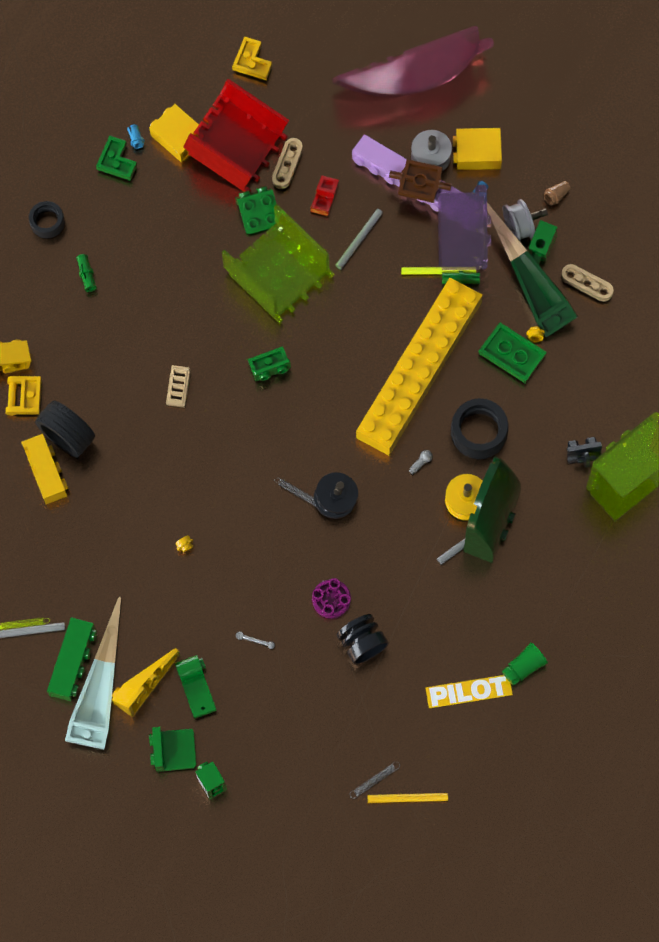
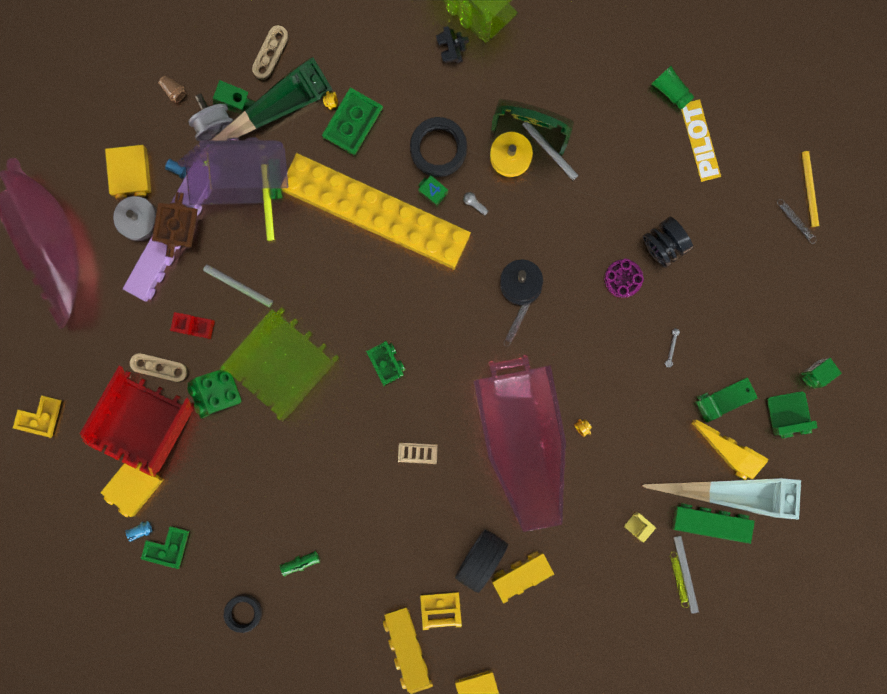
camera: 100 degrees left, 15 degrees up
none -> green brick [418,175,448,207]
none -> clear pink windscreen [473,355,566,532]
none -> light yellow panel [624,512,656,543]

